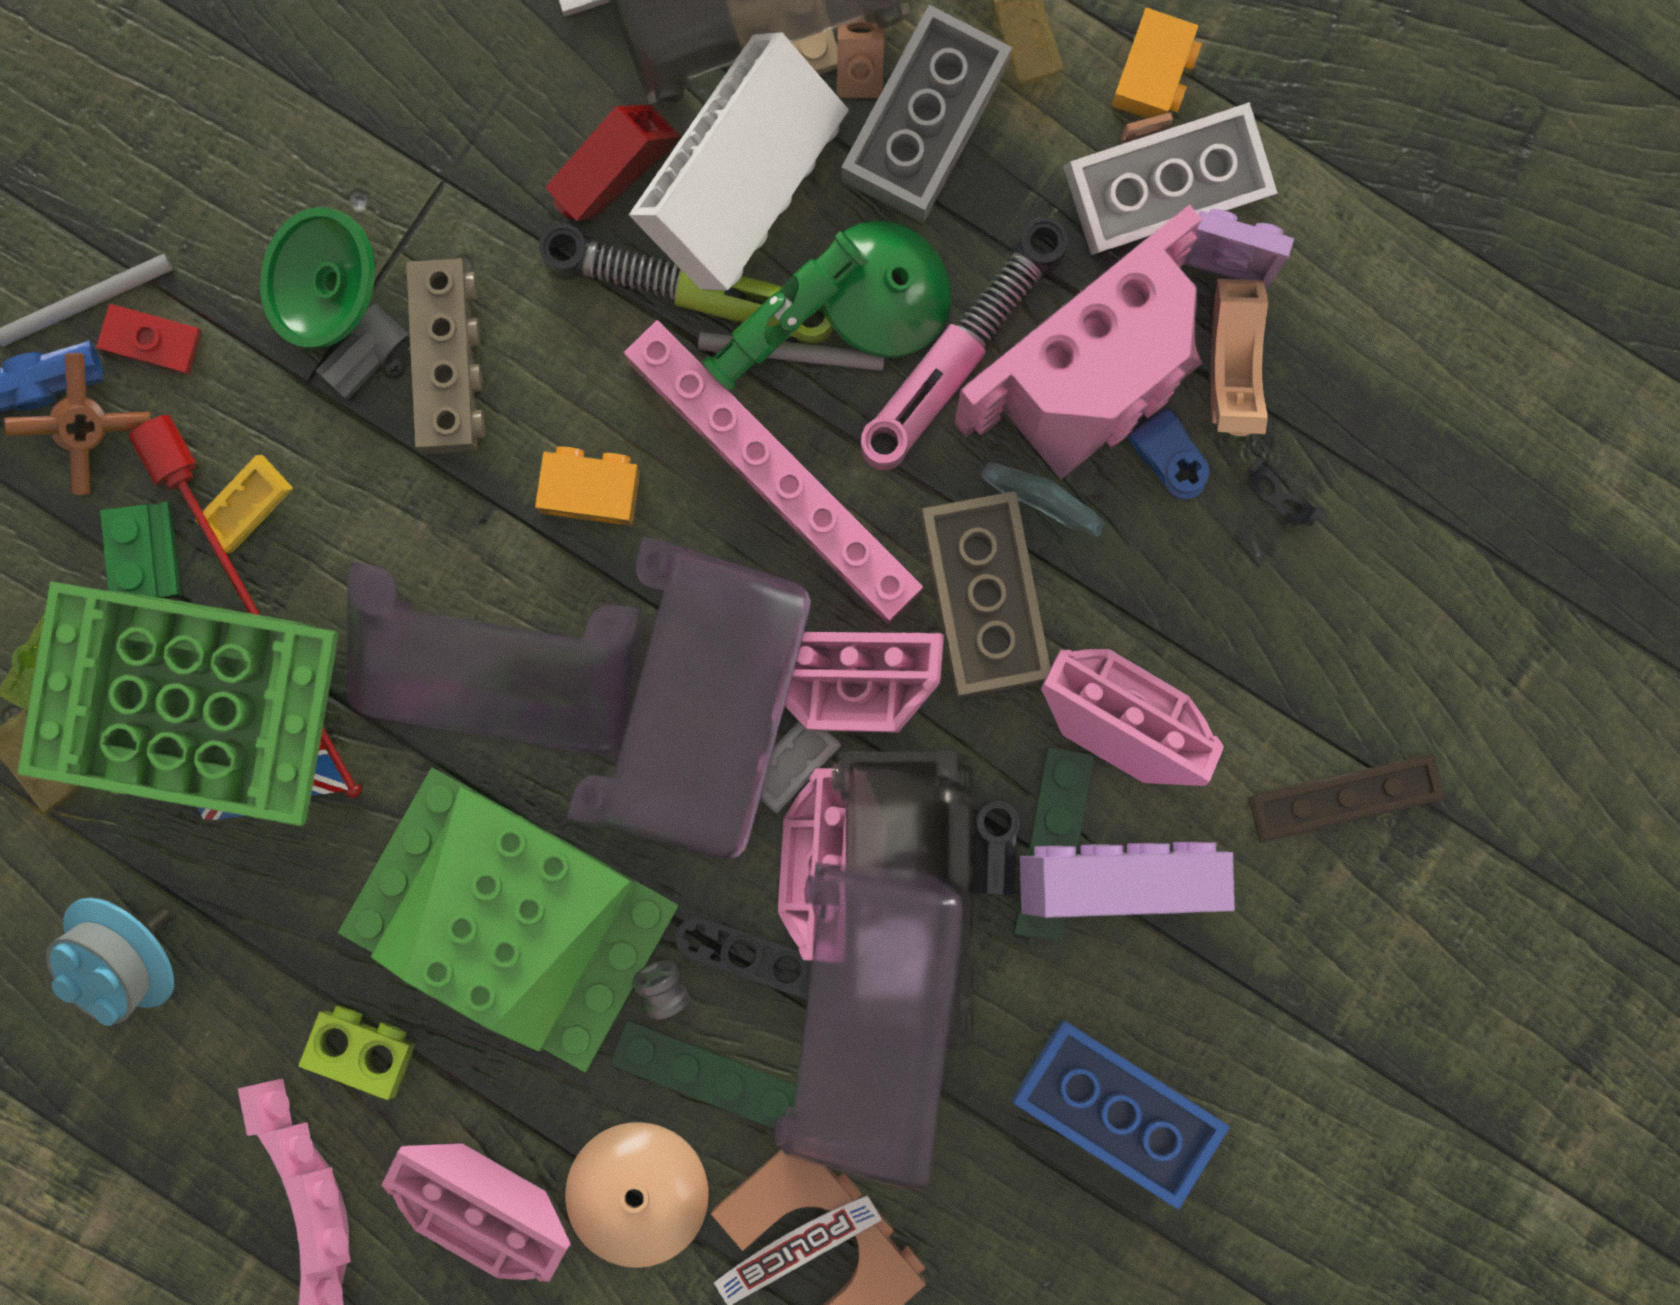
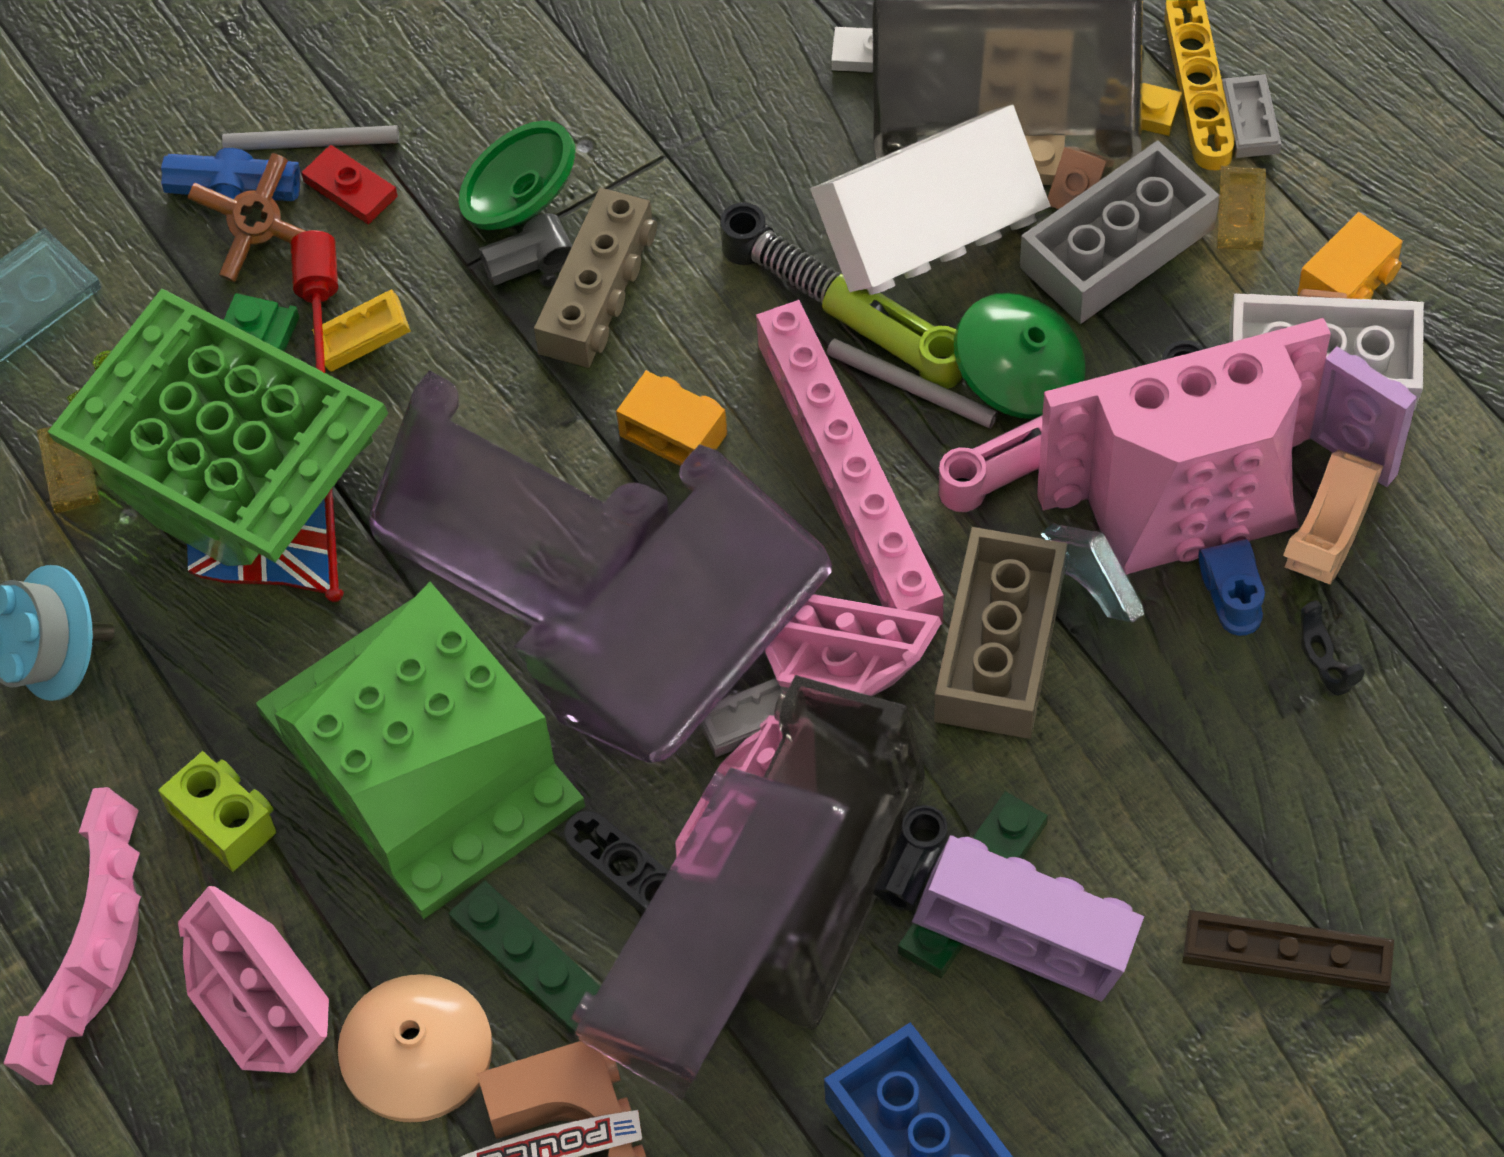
camera: 25 degrees right, 25 degrees down
red slope [545,104,682,221] -> none
flat silver wheel [632,960,690,1020] -> none
green piece [703,231,869,391] -> none
bright pink wedge [1041,649,1224,786] -> none

